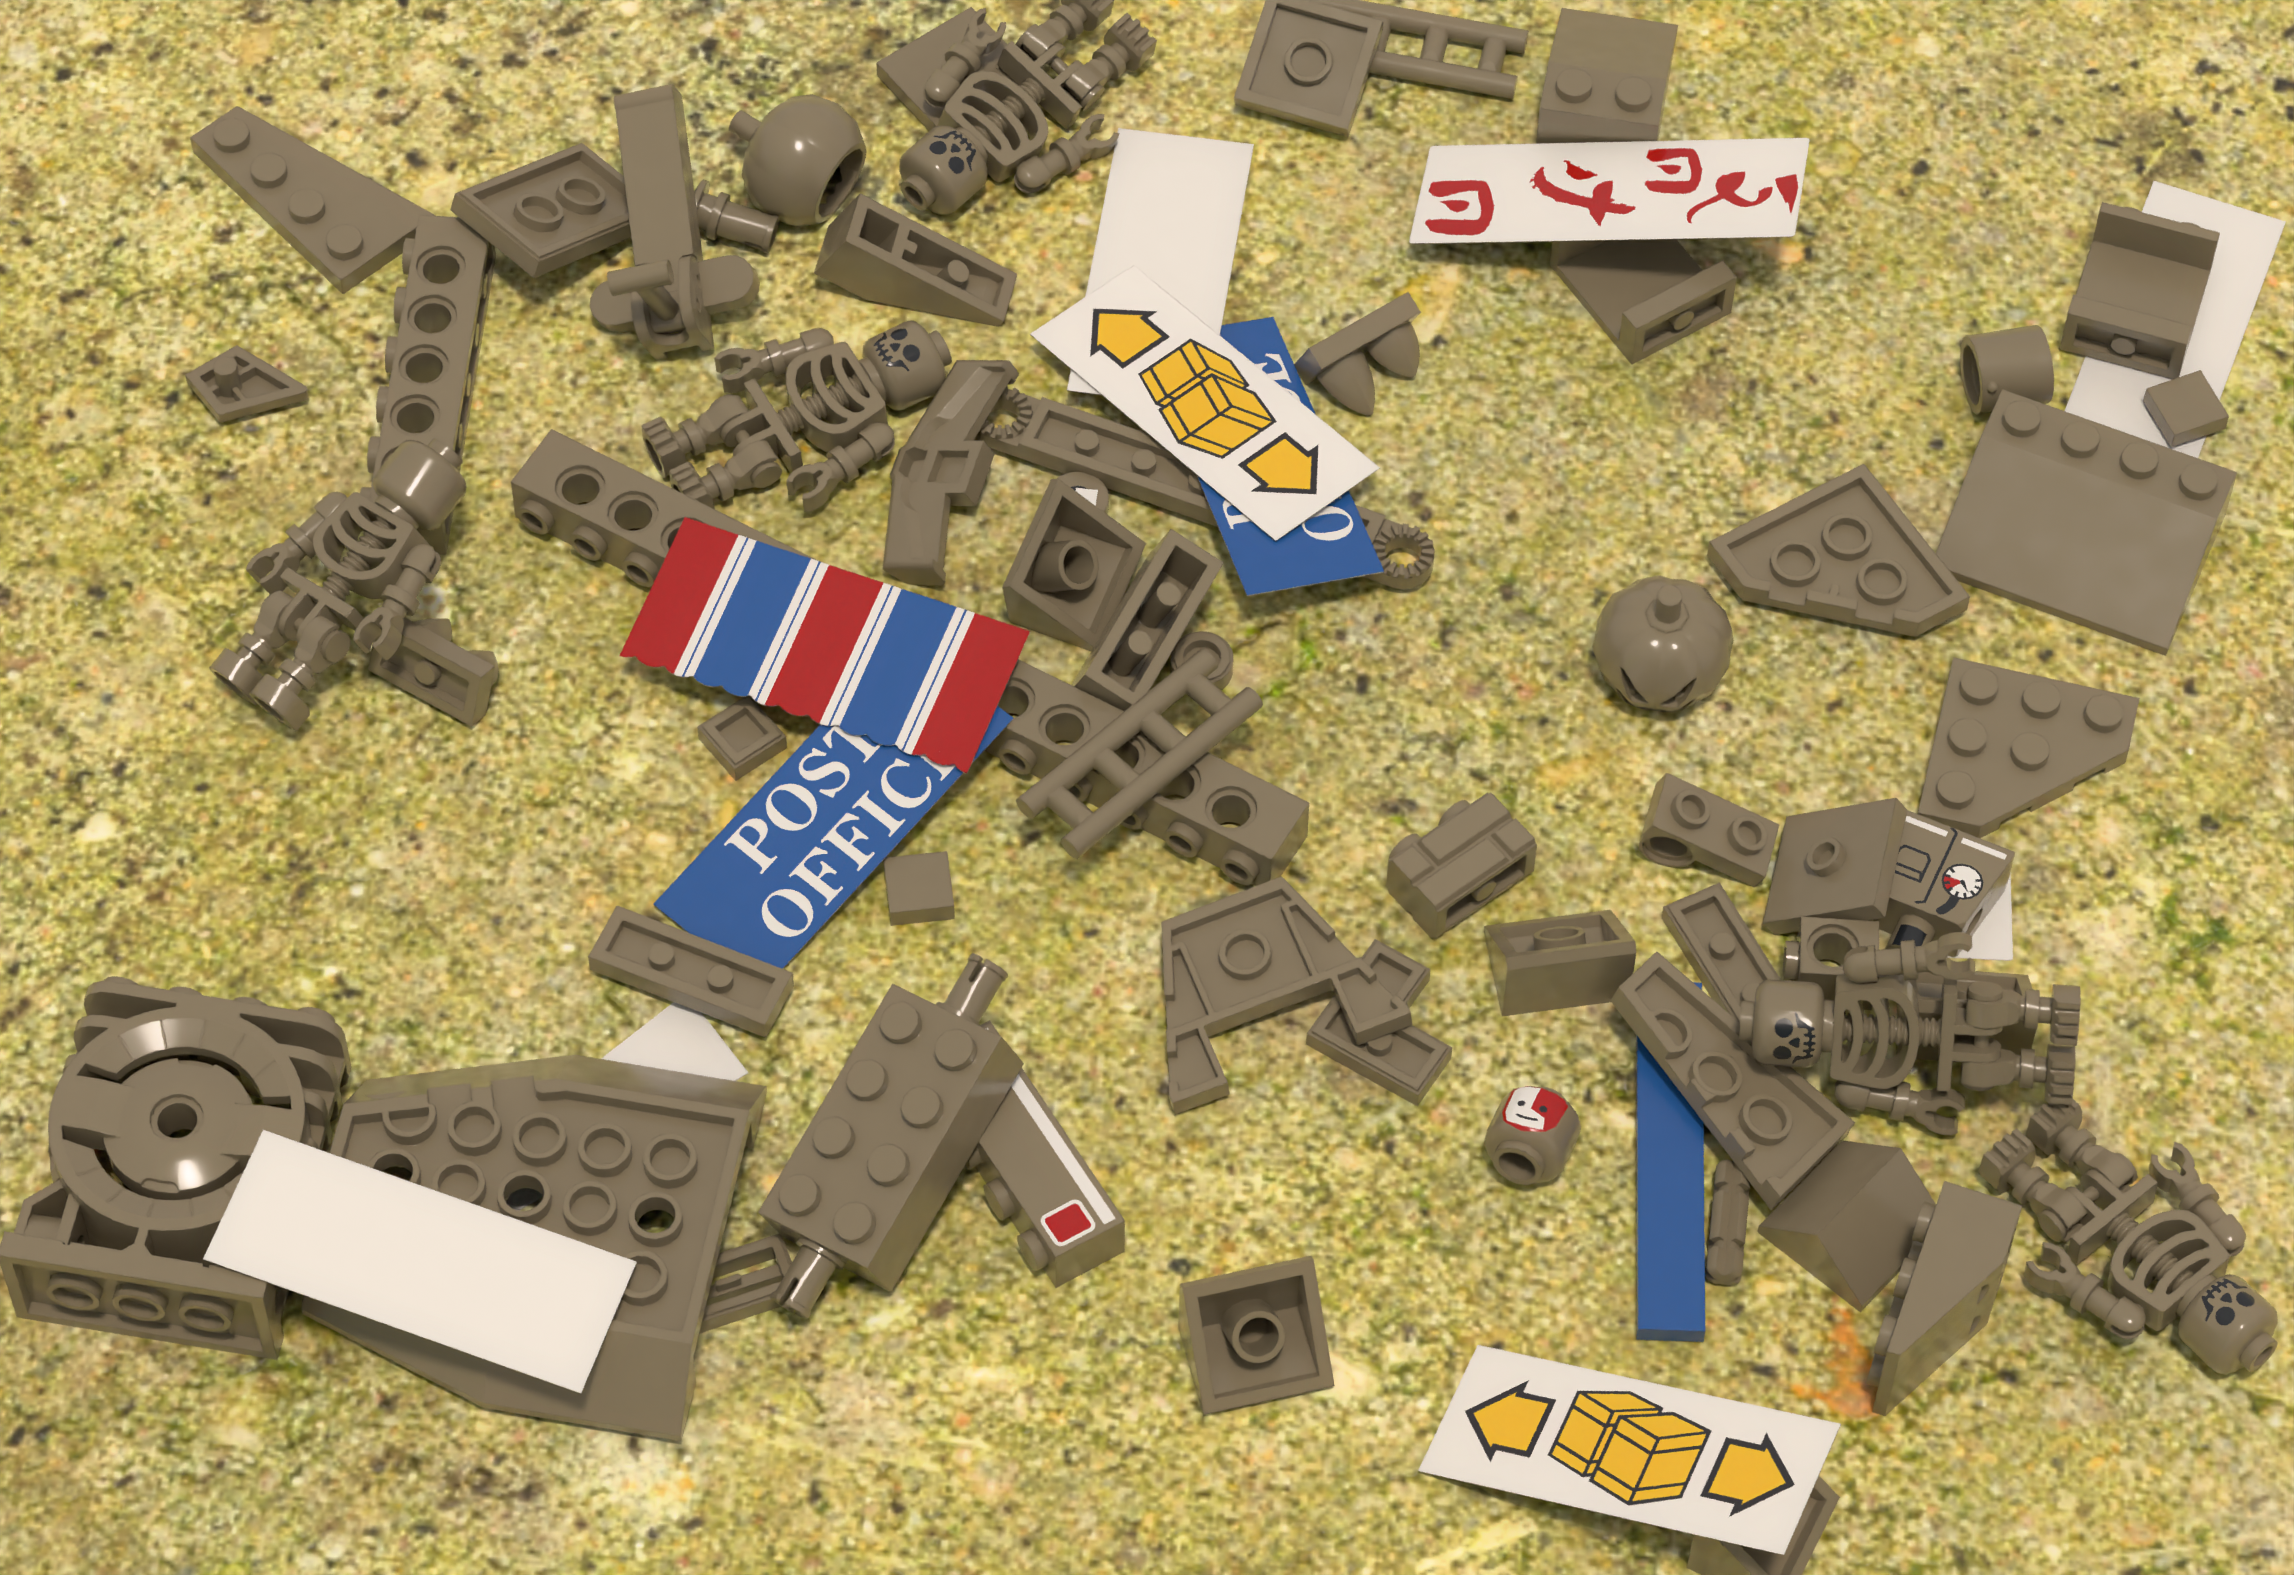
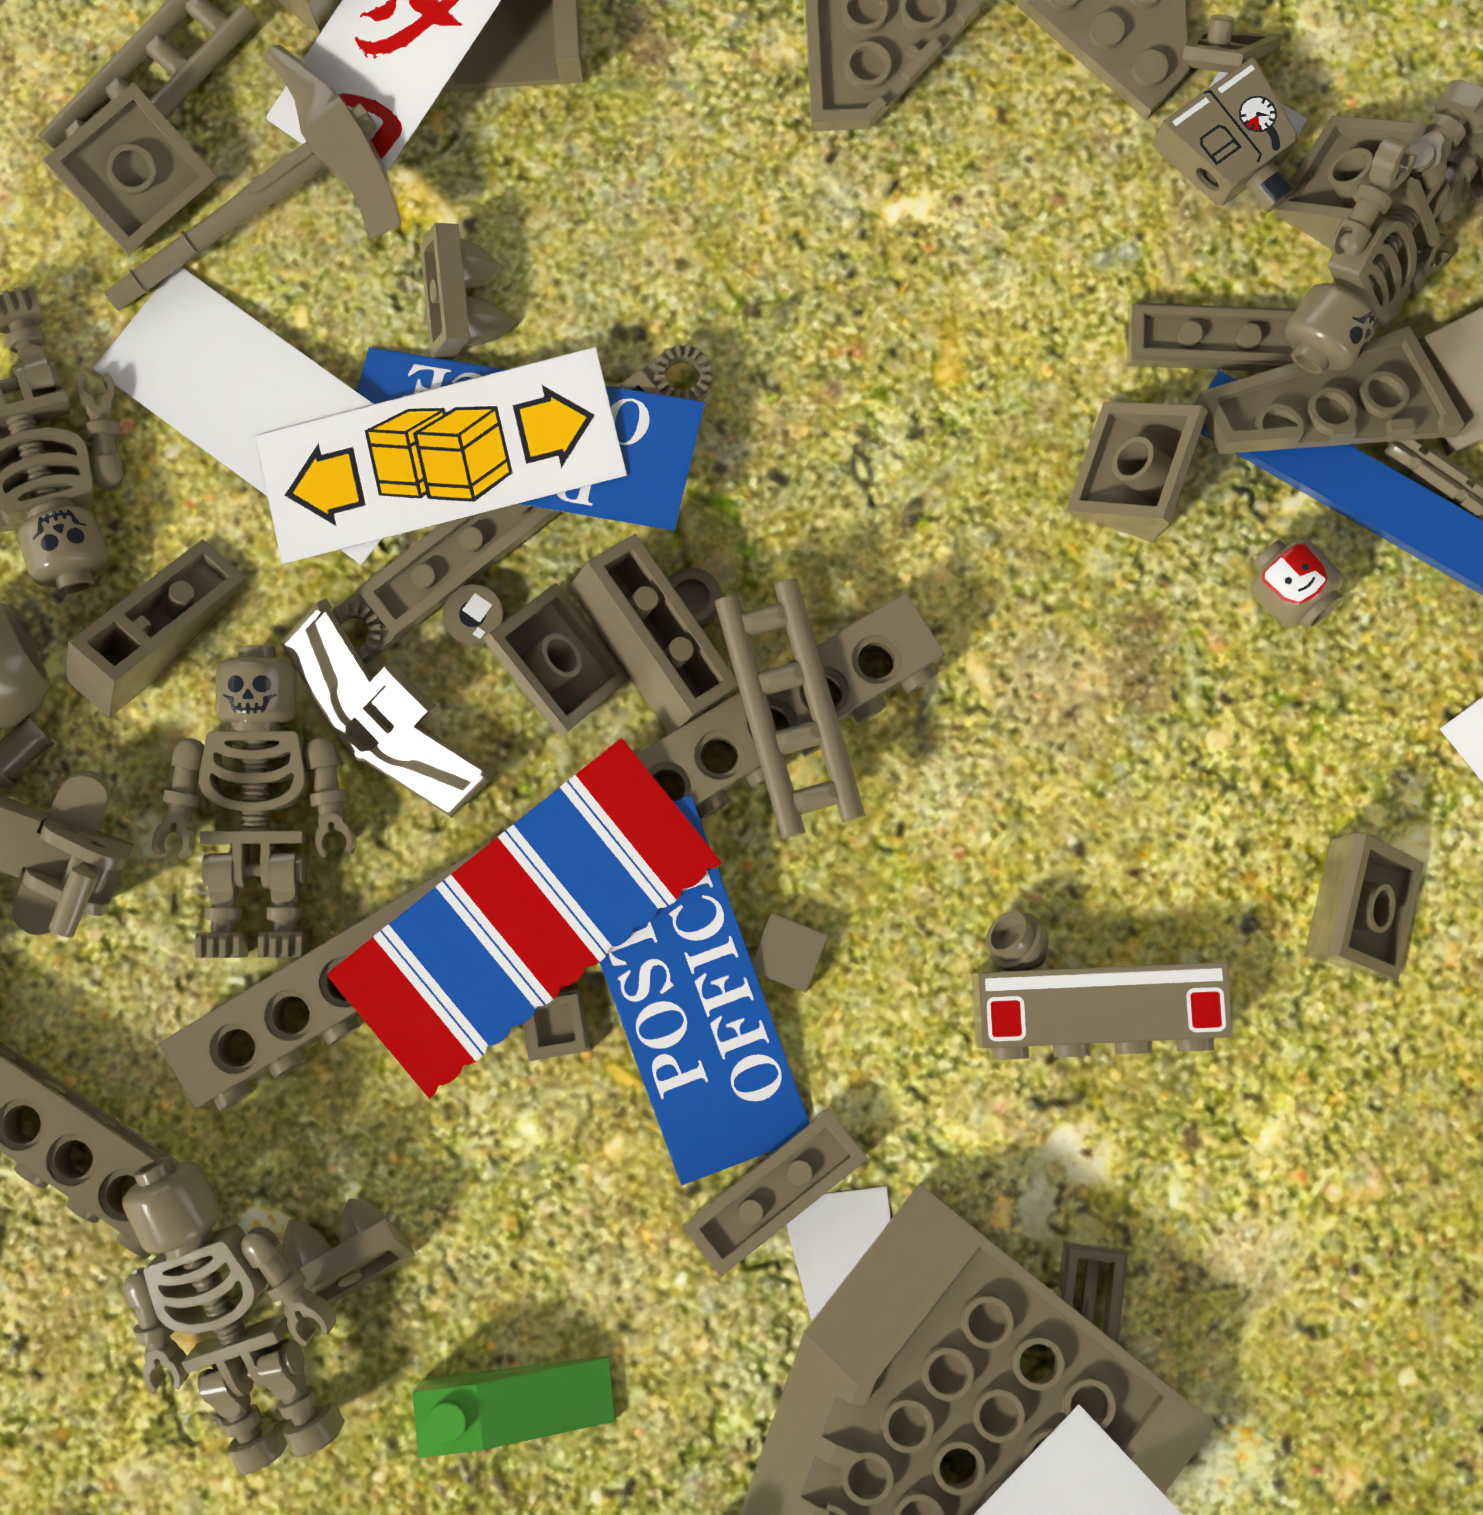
camera: 65 degrees left, 25 degrees up
dark tan brick [758,953,1024,1319] -> none
dark tan wing [1161,876,1412,1115] -> none
dark tan tile [1306,939,1452,1106] -> none
dark tan brick [1386,793,1537,939] -> none
dark tan piece [1592,575,1734,712] -> none
dark tan plate [1639,773,1779,887] -> none
dark tan plate [1763,798,1907,935] -> none
dark tan brick [1783,917,1879,1010] -> none
none -> dark tan piece [104,45,401,311]
none -> bright green slope [412,1356,616,1458]
none -> dark tan plate [986,911,1049,971]
none -> dark tan piece [1182,14,1282,73]

